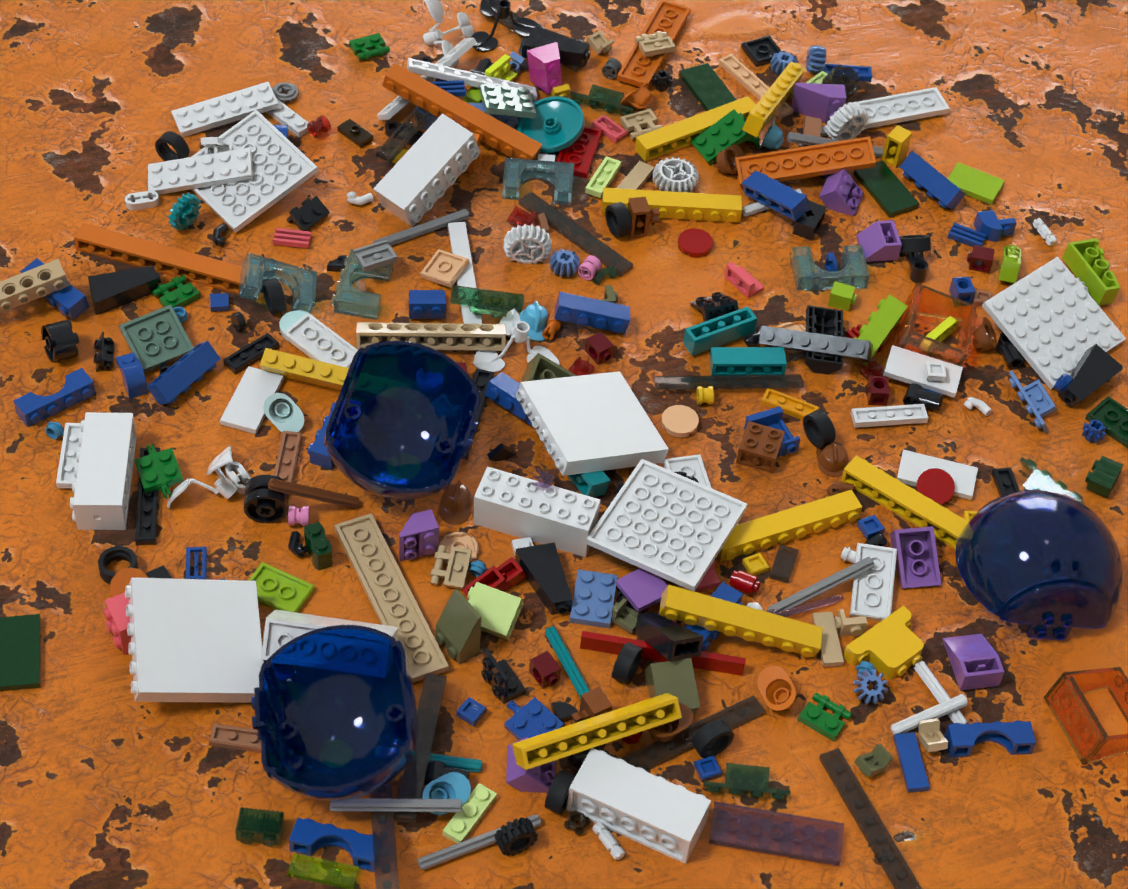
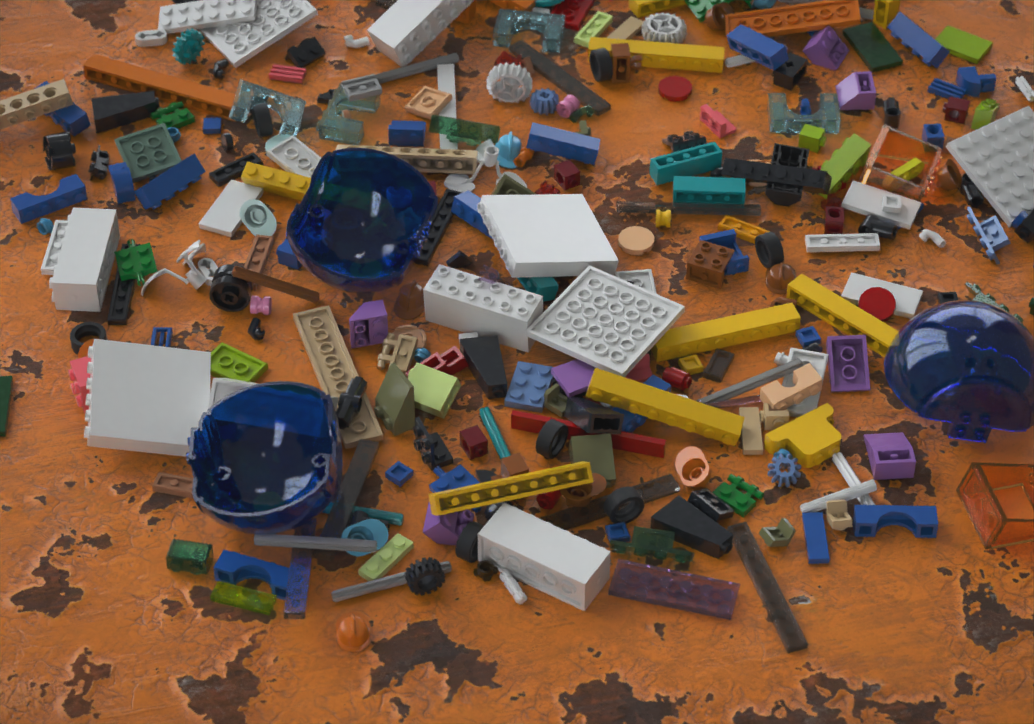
camera: 10 degrees right, 5 degrees down
dark green brick [304,522,332,570] -> none
black tyre [899,235,931,252] -> none
none -> black piece [333,376,368,430]
none -> black slope [650,496,733,559]
none -> black bracket [688,488,735,523]
none -> light nougat arch [760,363,823,411]

